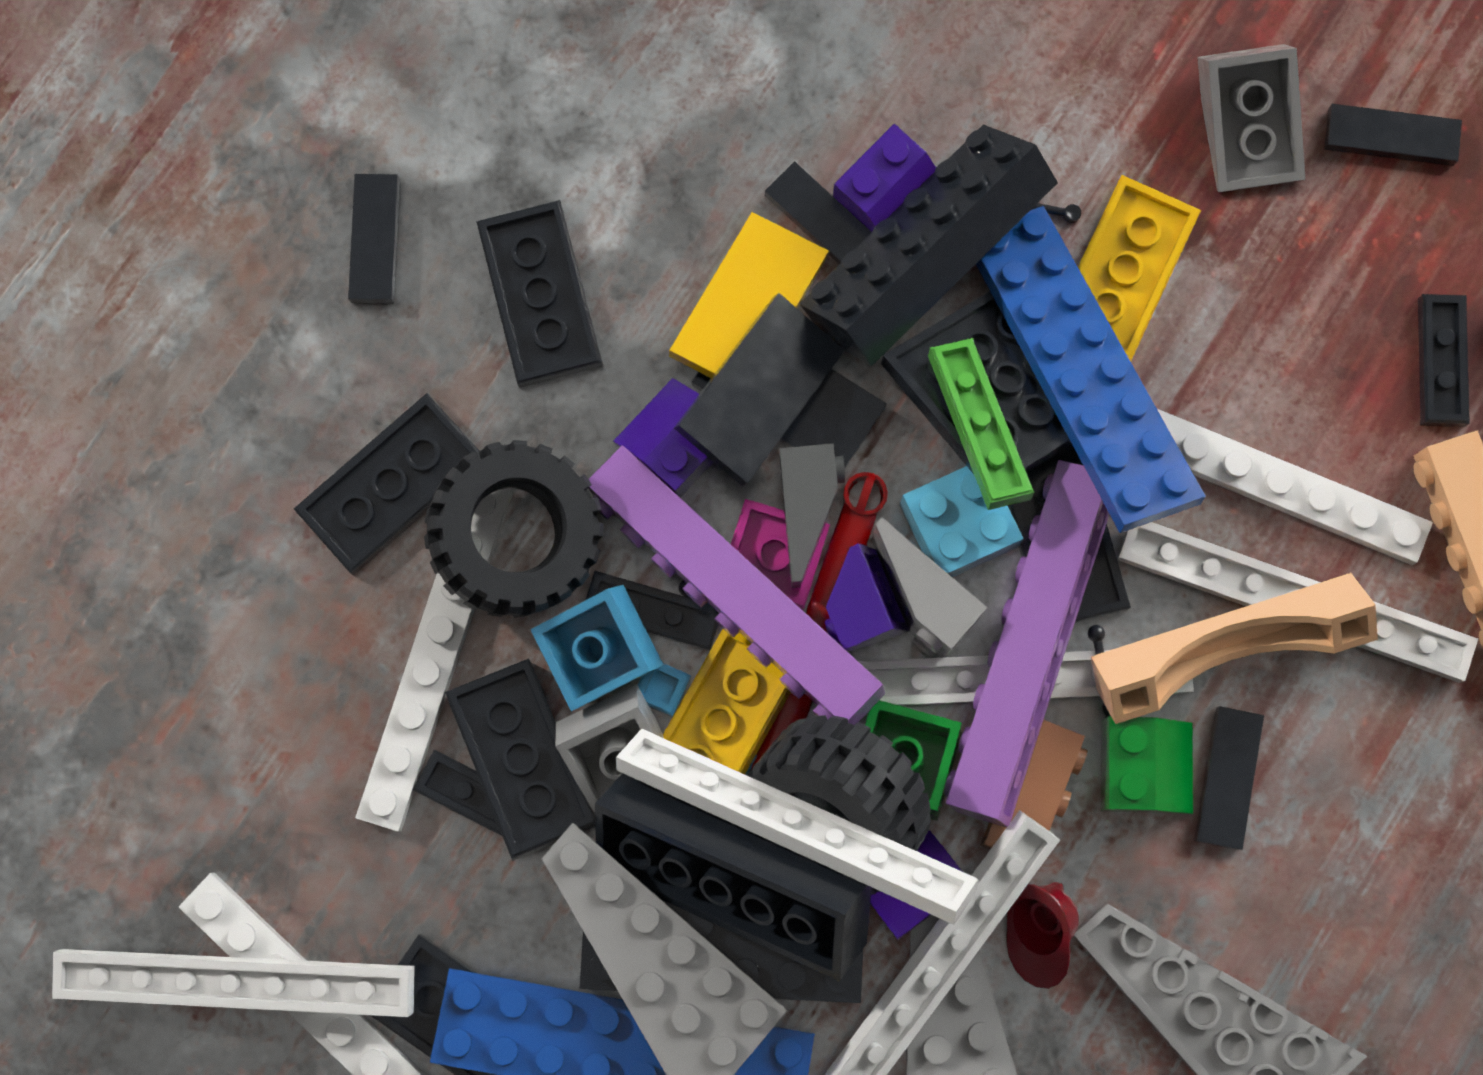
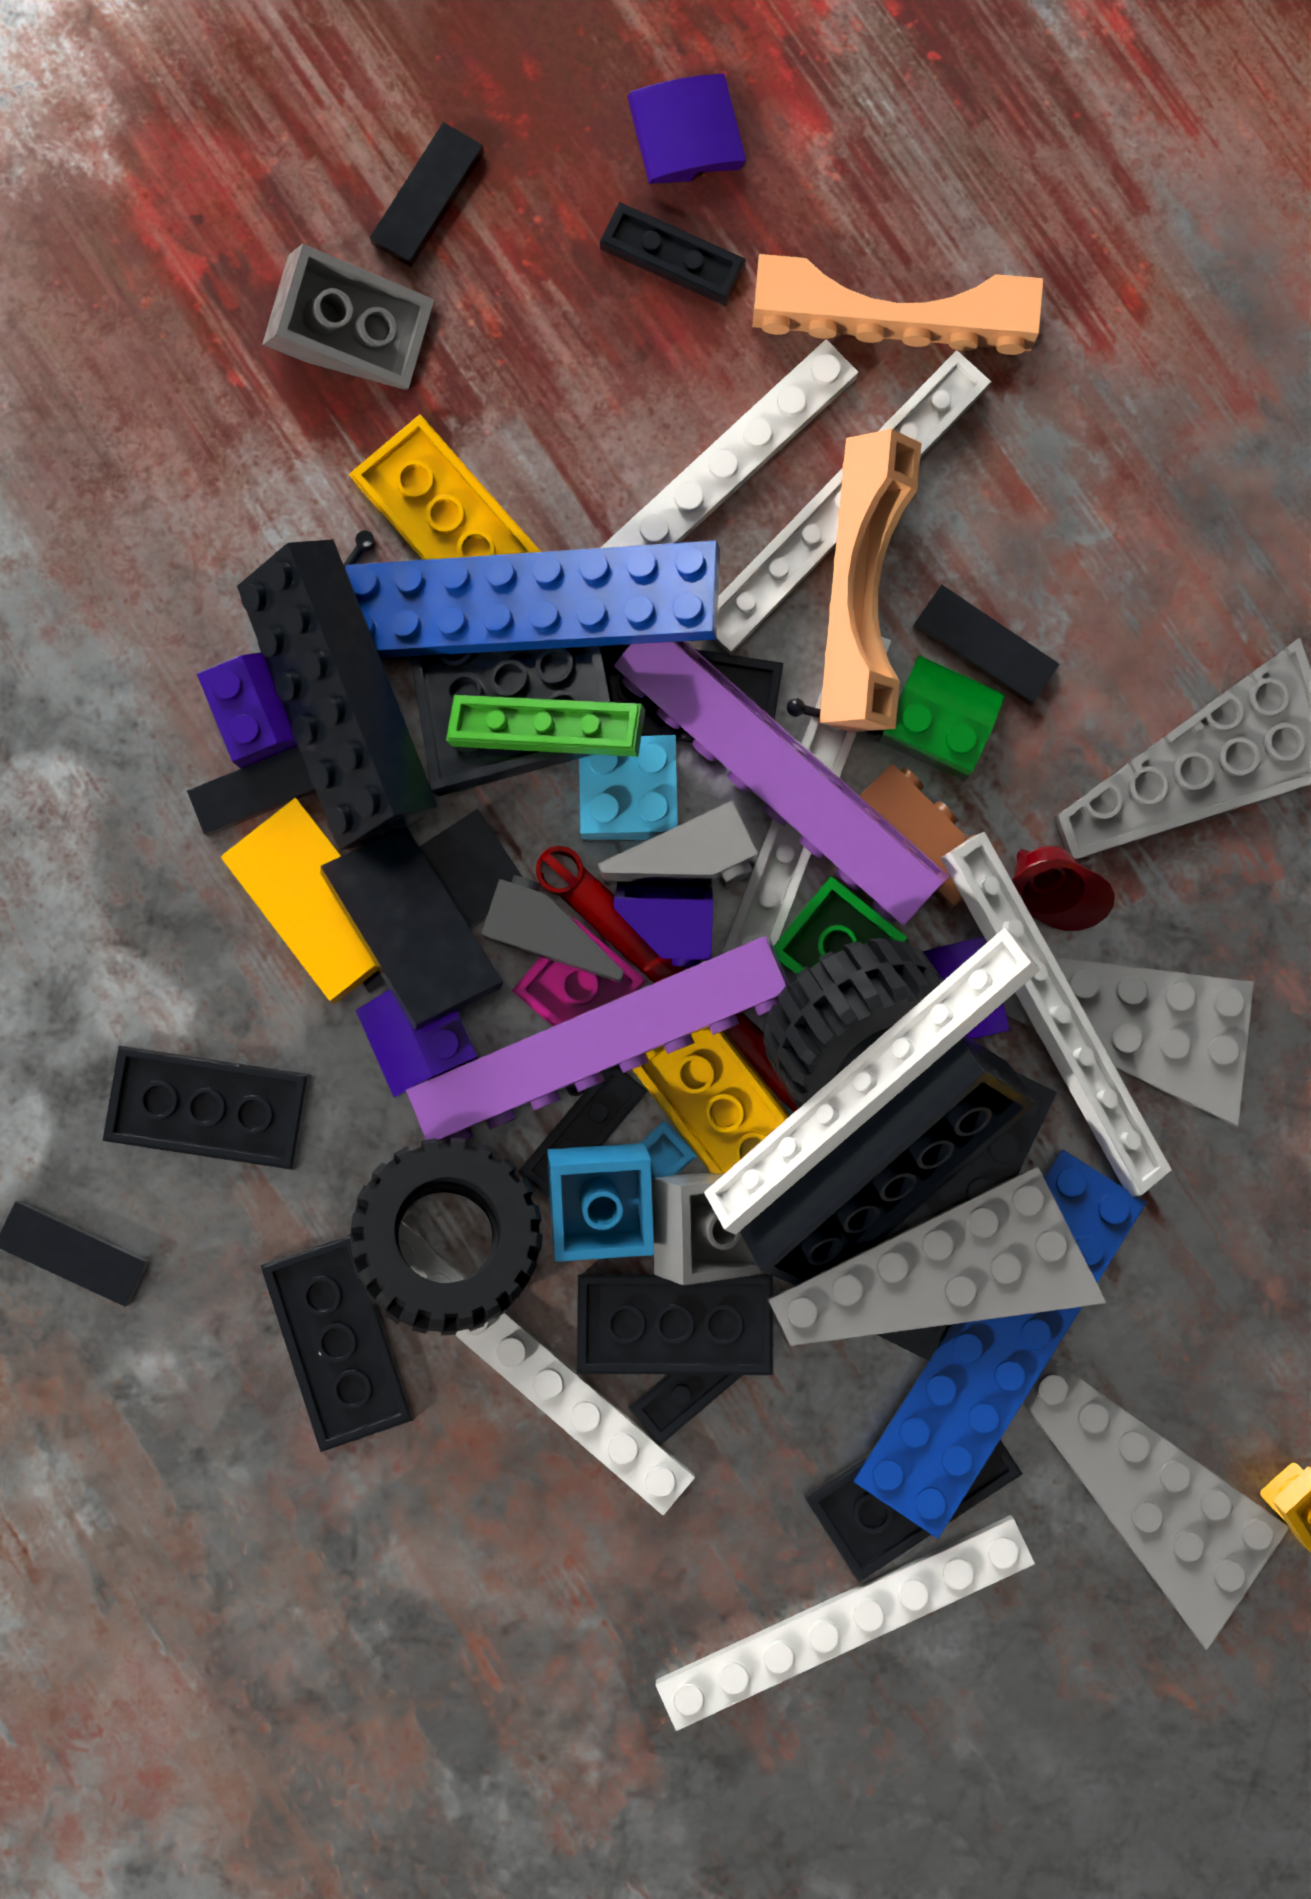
camera: 65 degrees left, 5 degrees up
white plate [52,949,414,1017] -> none

